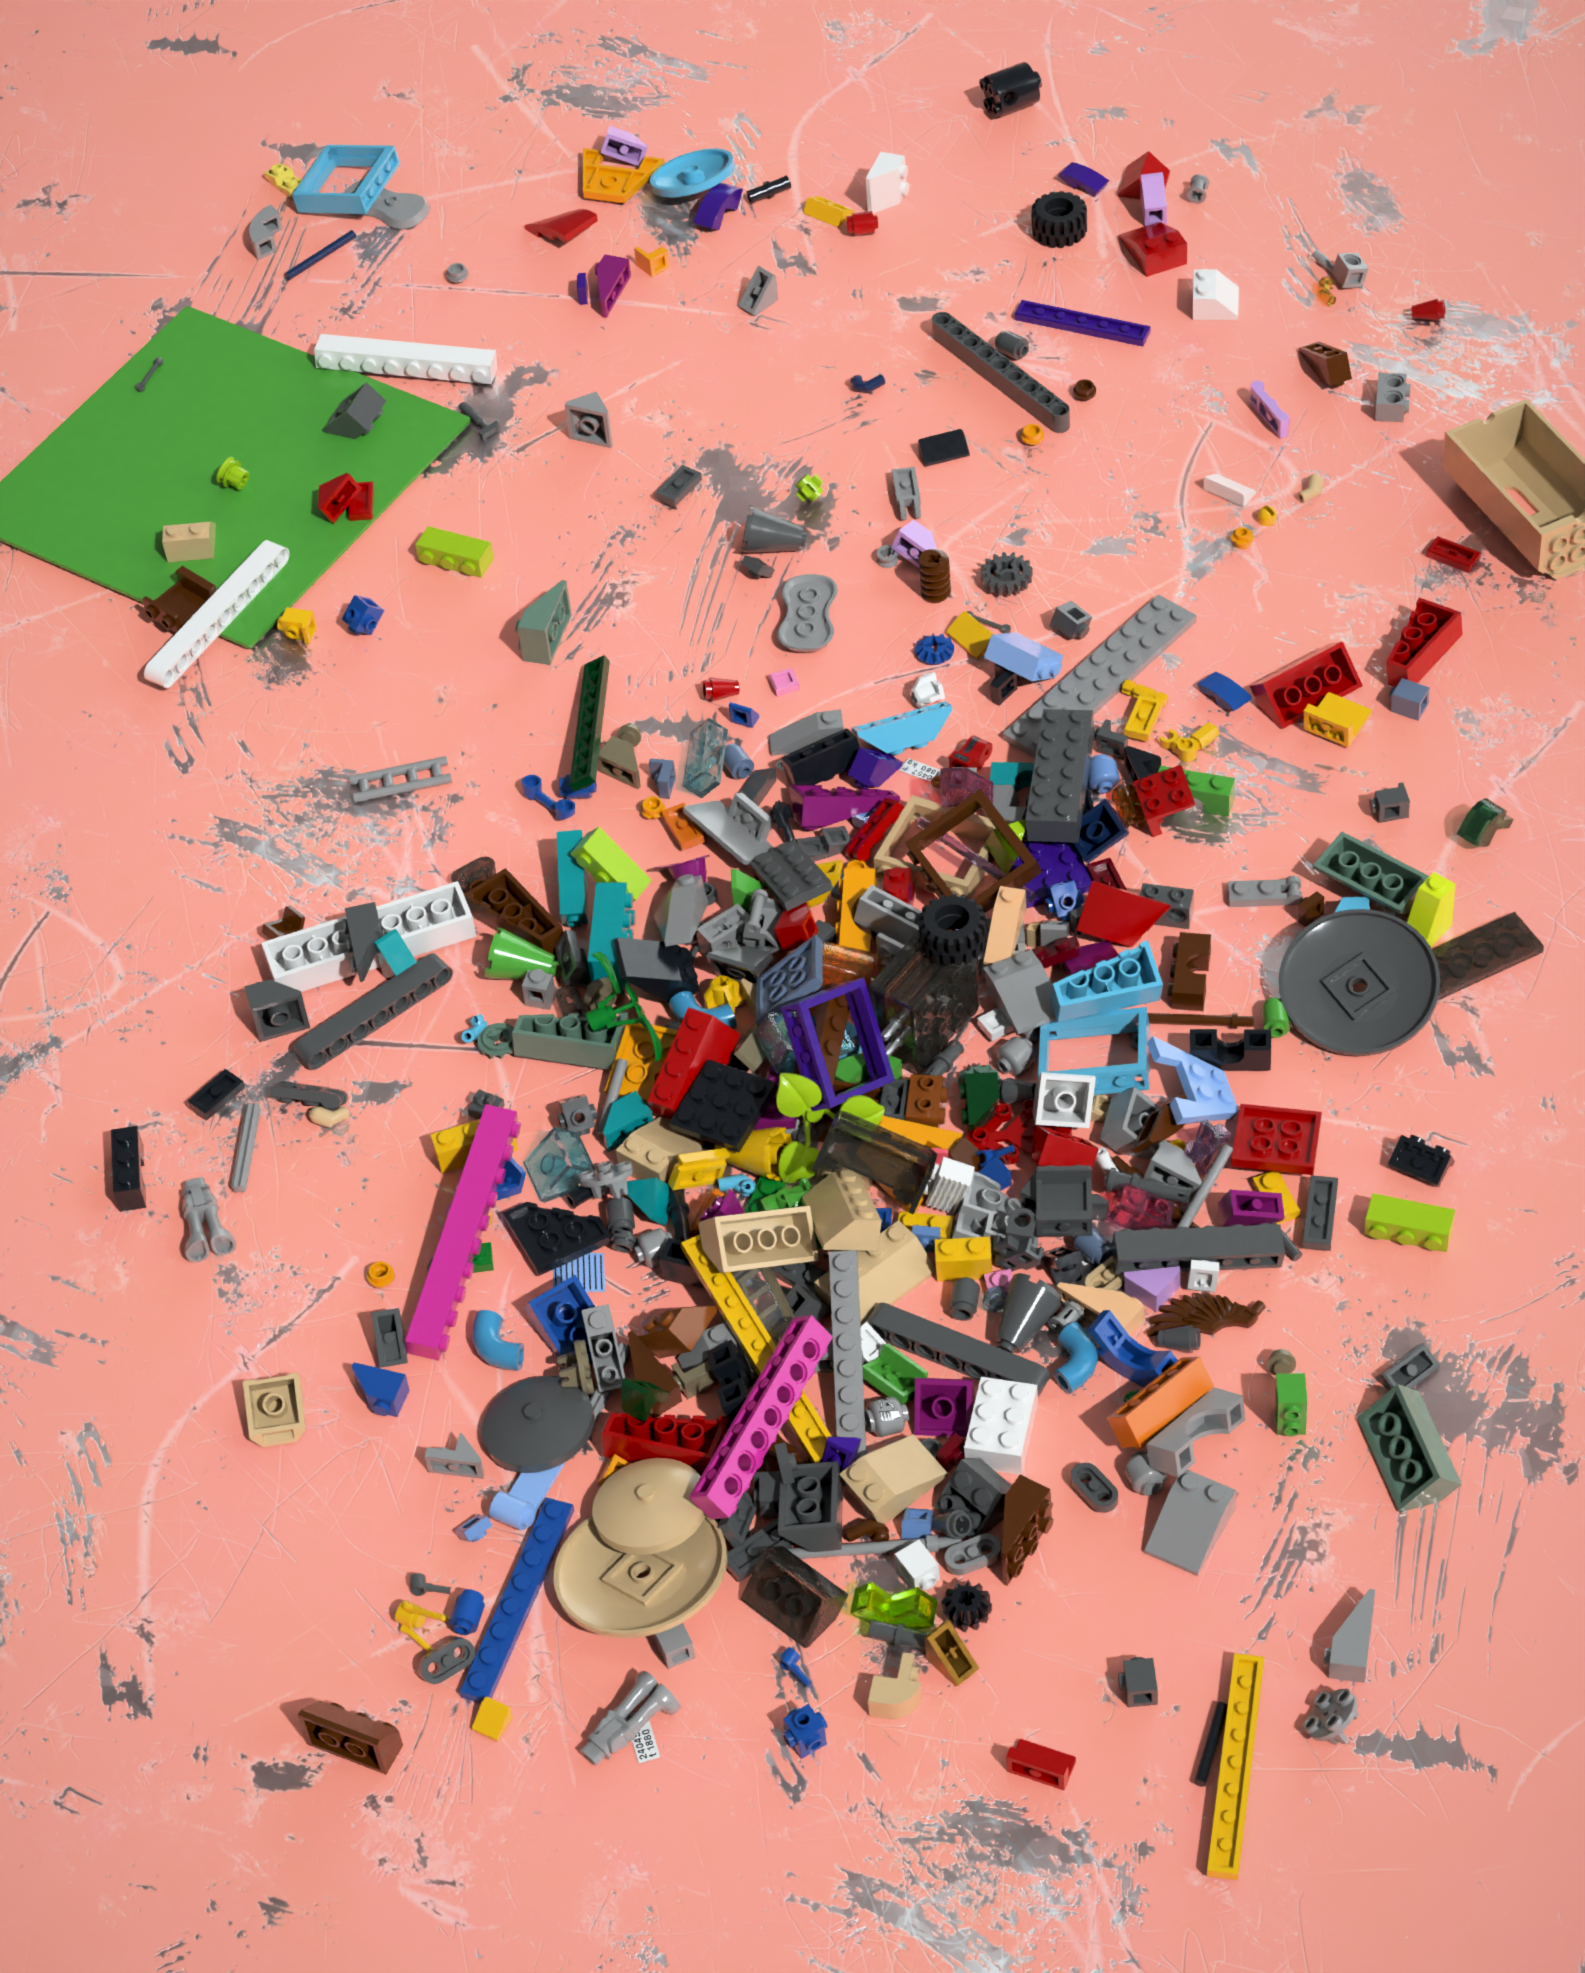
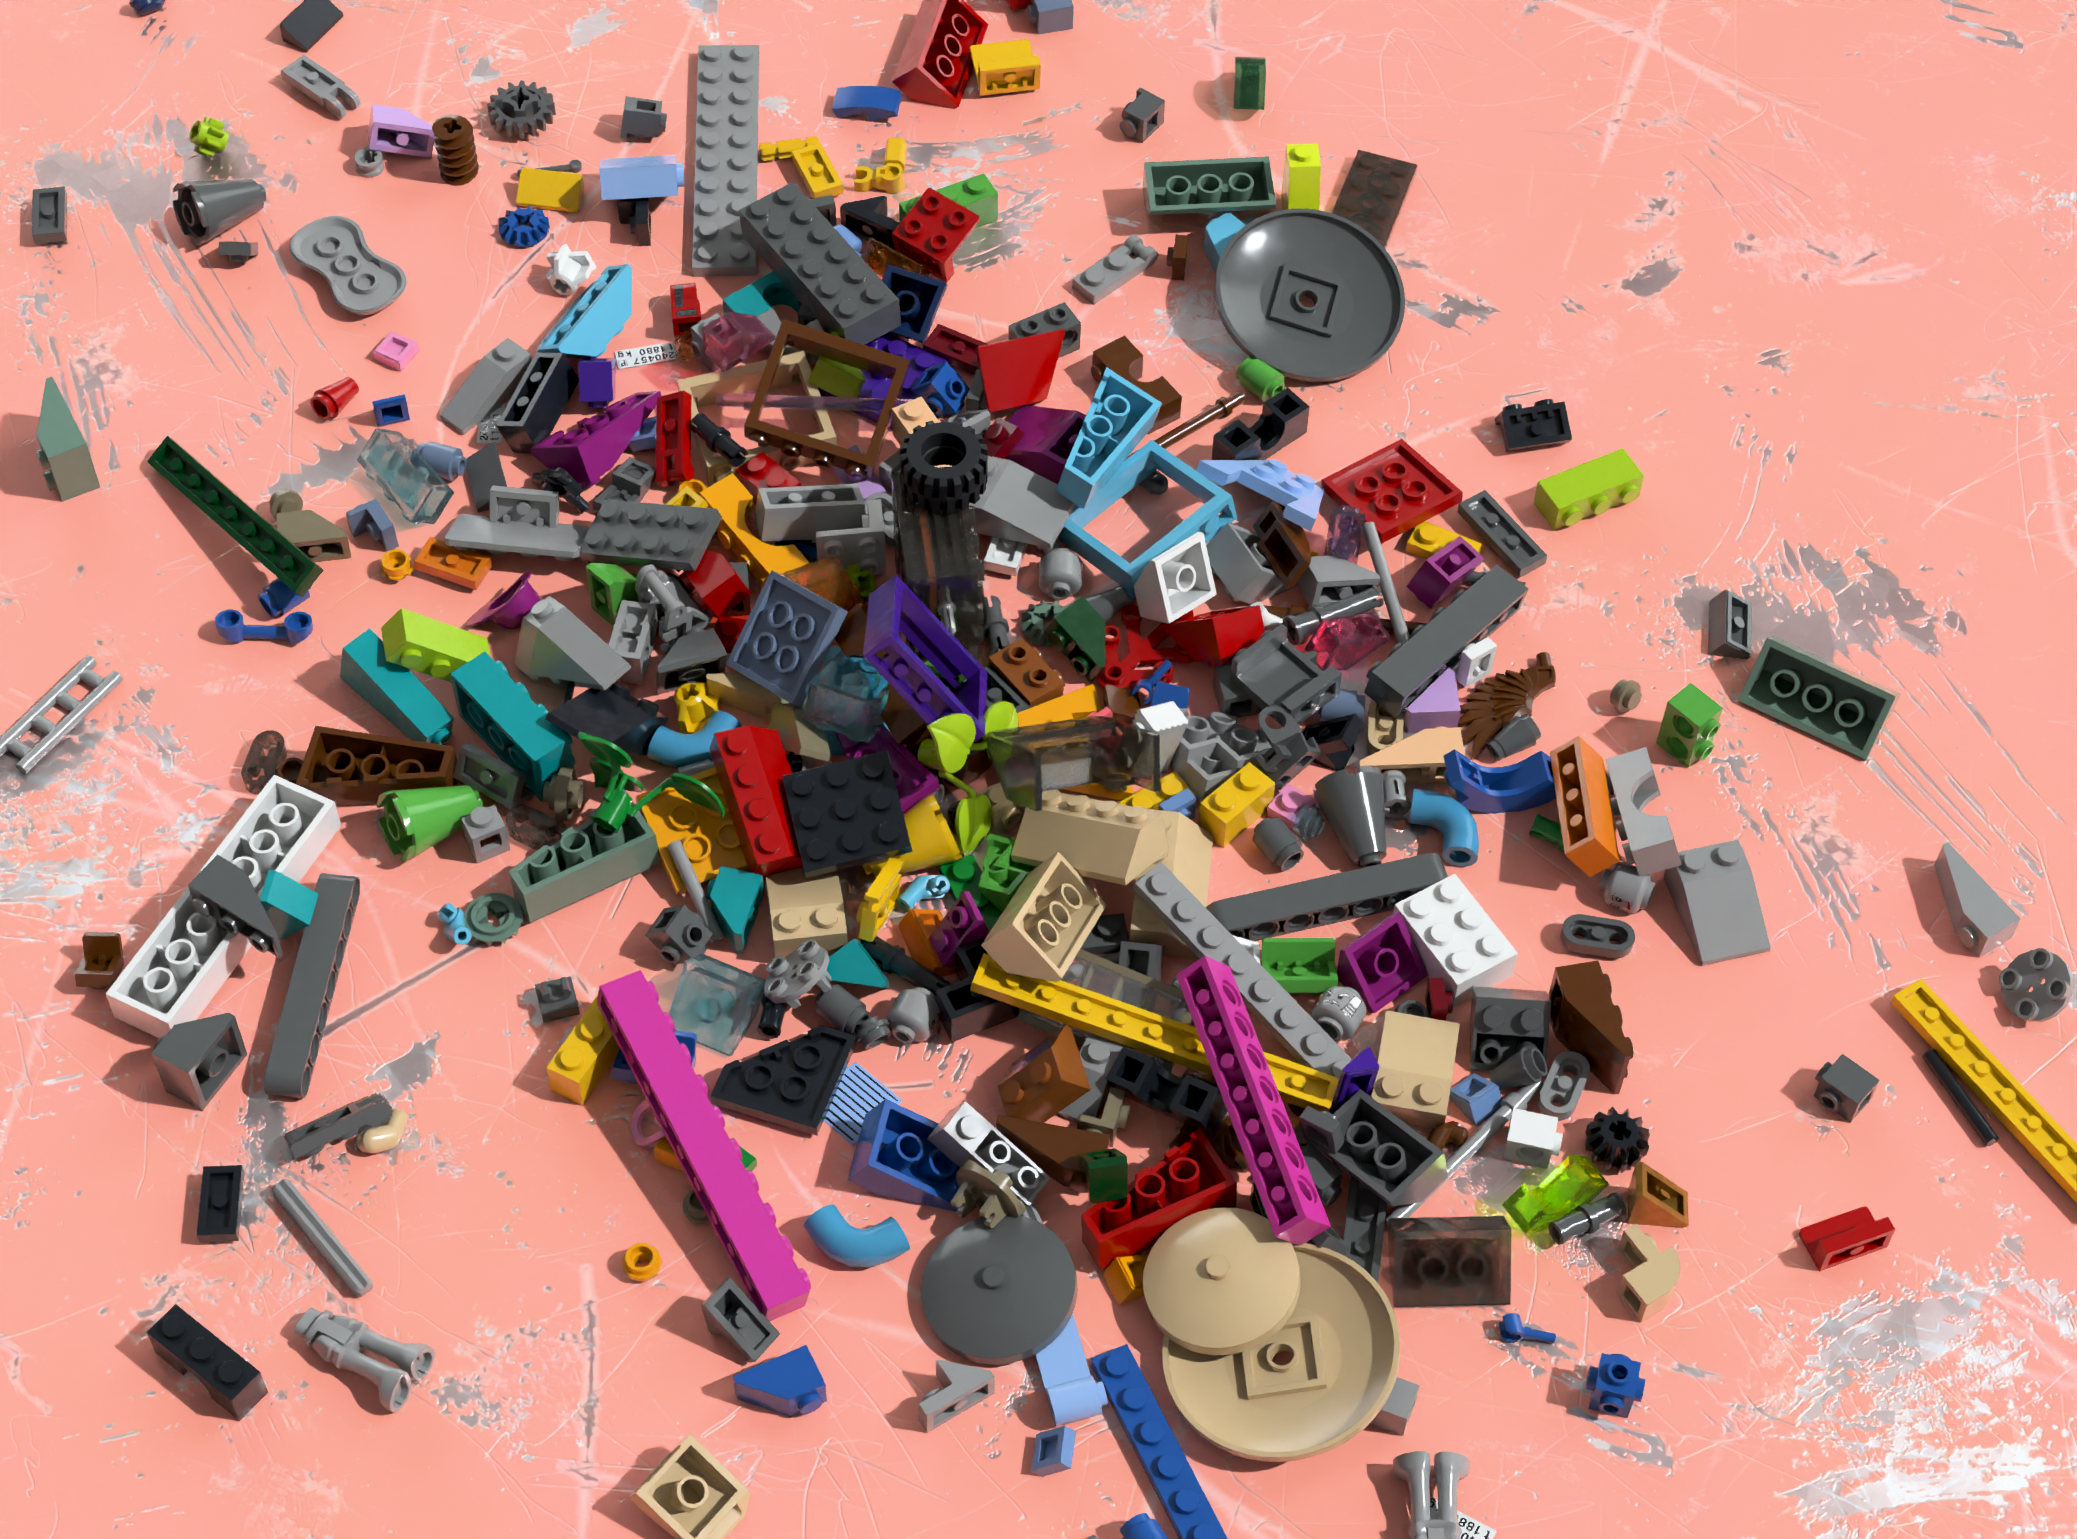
camera: 50 degrees left, 5 degrees up
none -> black pin [689,413,748,467]

